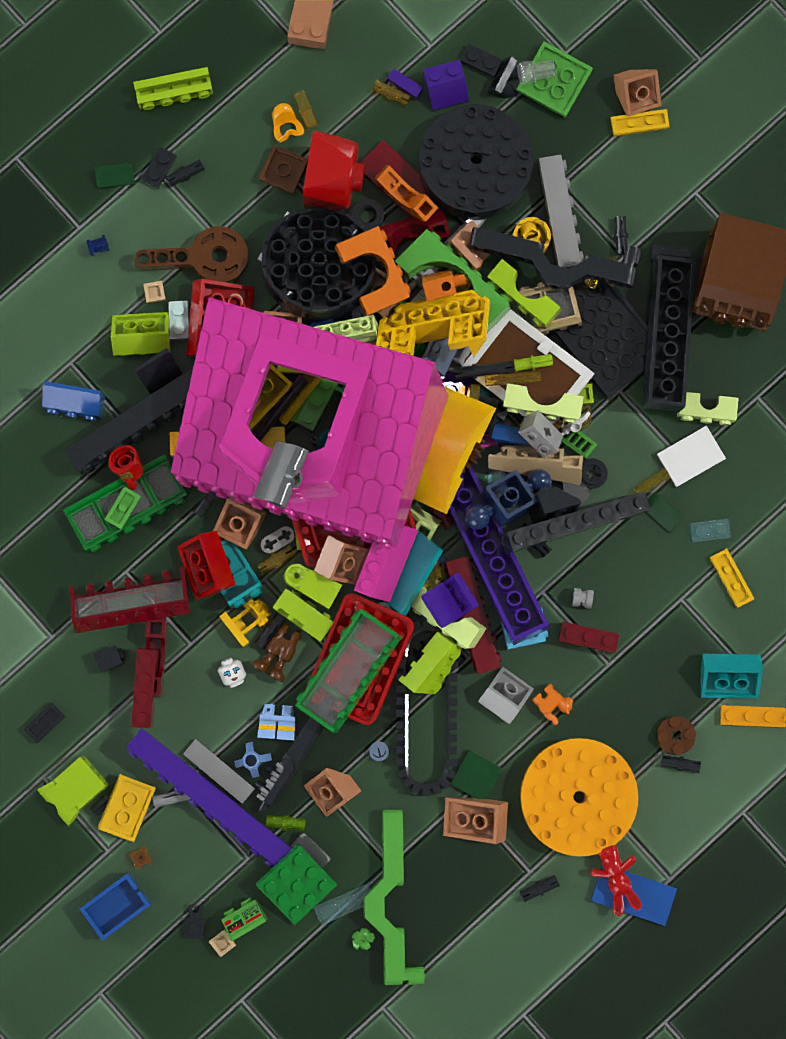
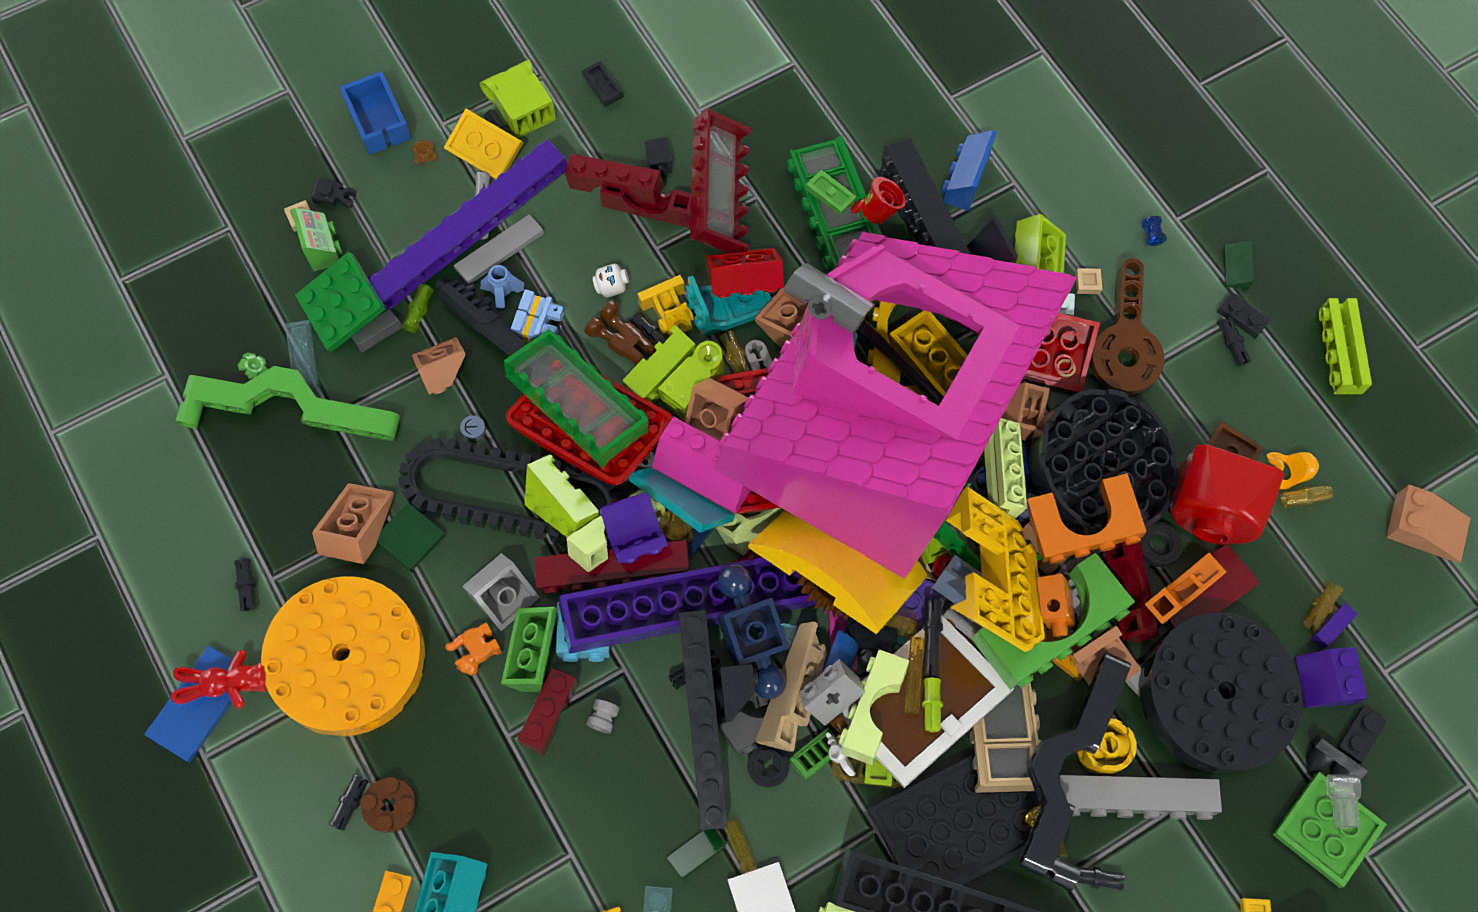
camera: 100 degrees right, 15 degrees down
lime arch [487,259,561,328] -> none
none -> bright green slope [501,607,557,692]

